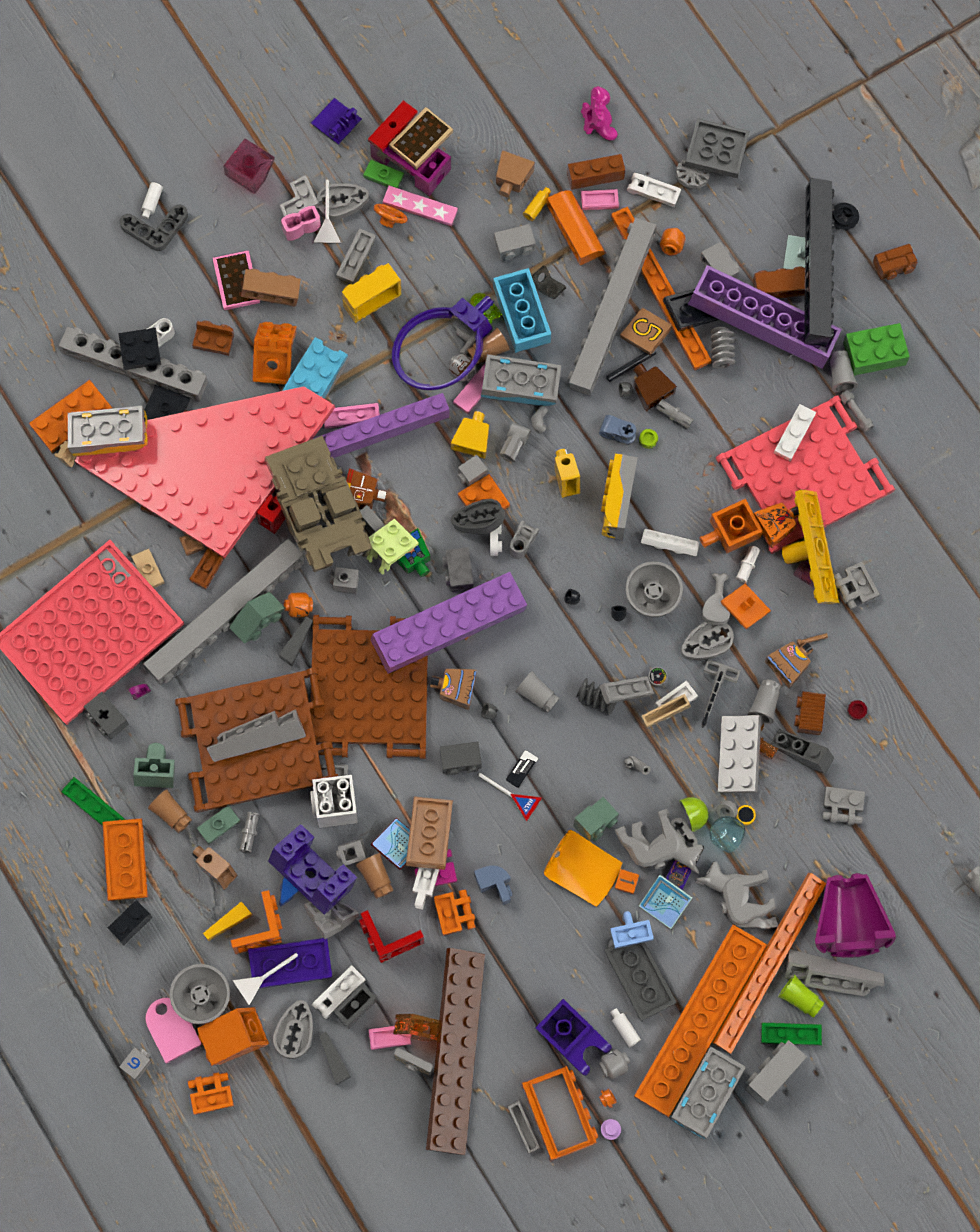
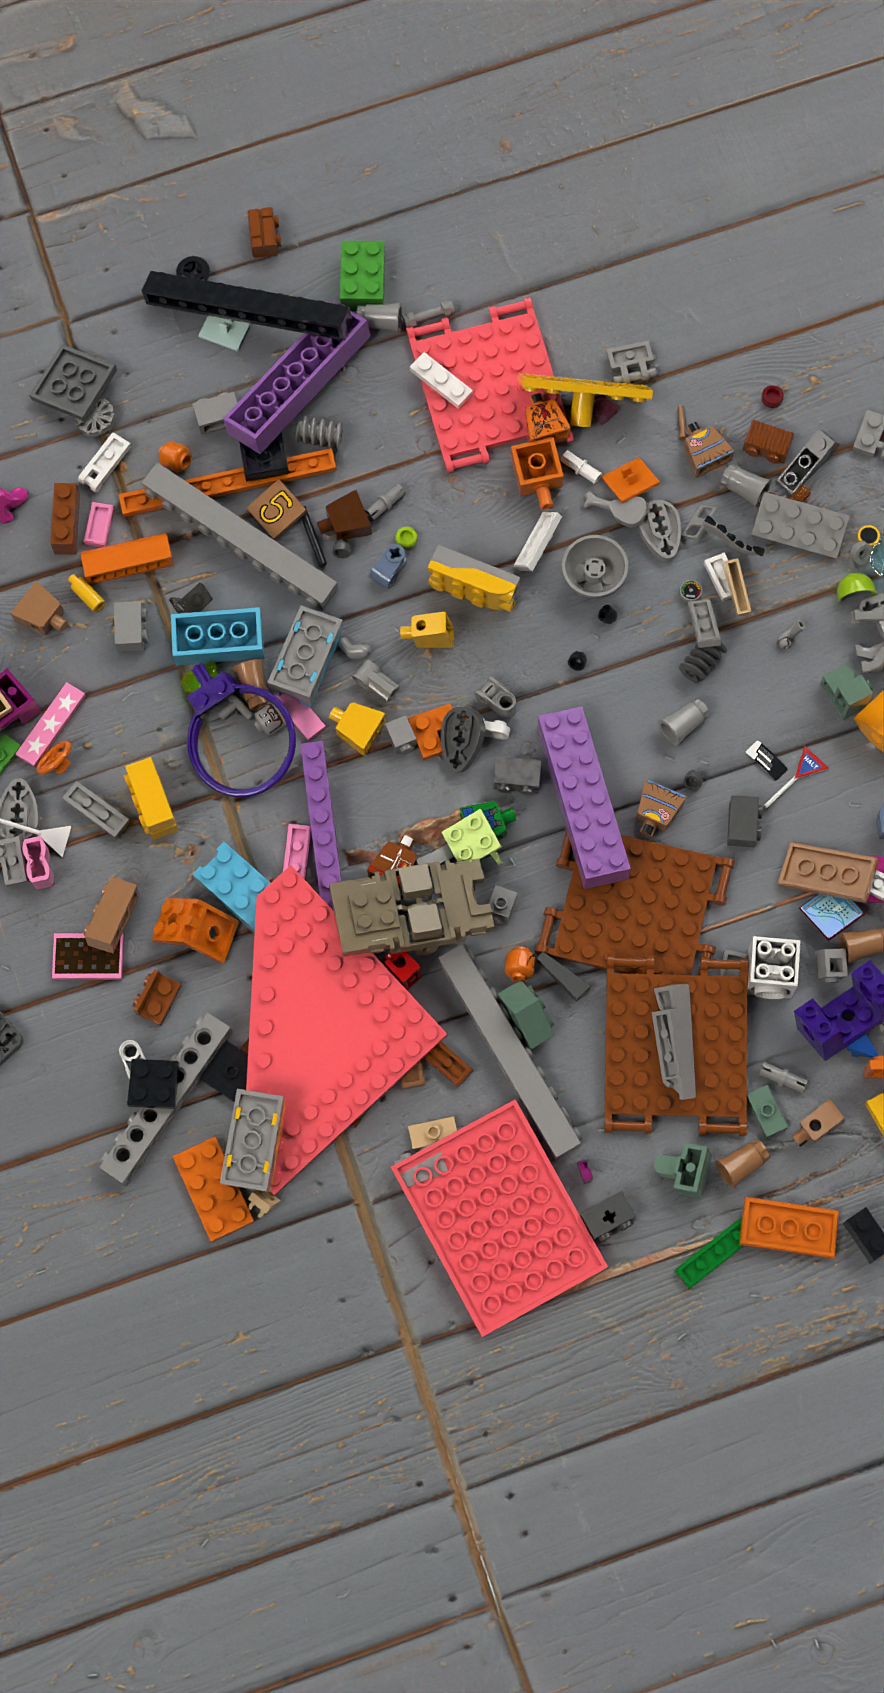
camera: 70 degrees left, 0 degrees up
dark orange brick [753,266,805,299] -> none

